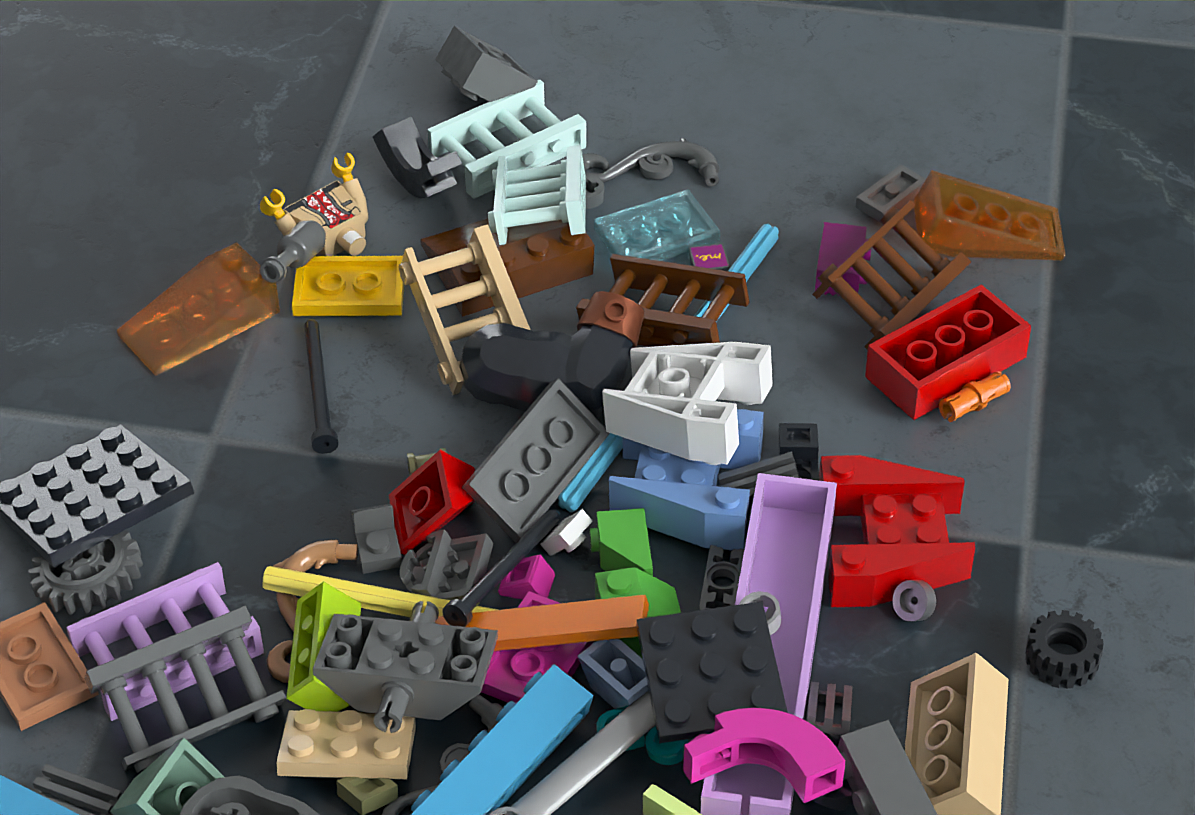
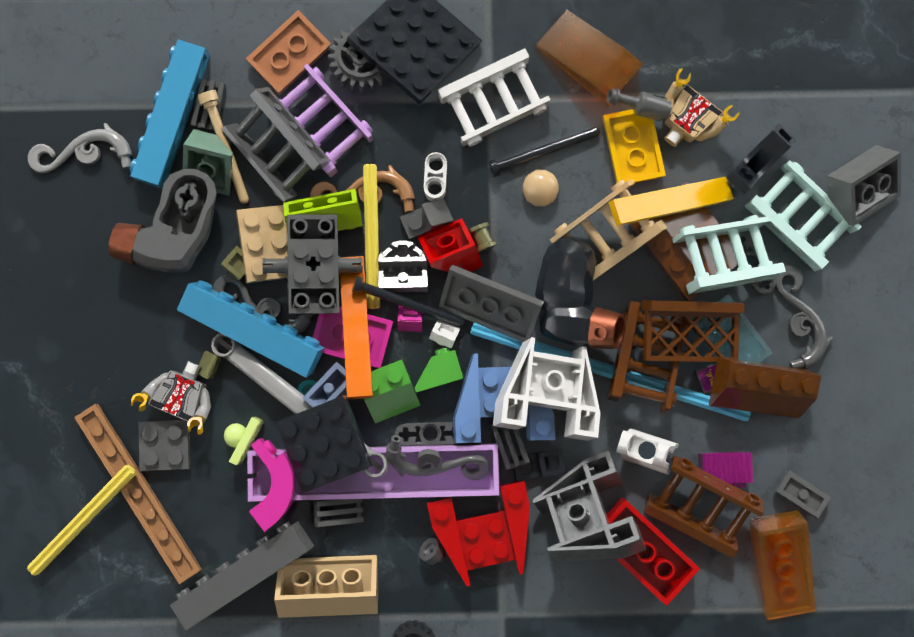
camera: 75 degrees right, 40 degrees up
orange pin [939,371,1011,422] -> none
none -> tan piece [197,90,249,204]
none -> dark grey plant [386,435,490,480]
none -> white beam [424,152,447,202]
none -> white fence [438,49,550,147]
none -> tan hair [523,170,559,207]
none -> dark grey wedge [533,450,646,561]
none -> yellow tile [608,177,734,226]
none -> white piece [616,429,679,475]
none -> reddish brown fence [641,300,744,362]
none -> reddish brown slope [709,357,822,418]

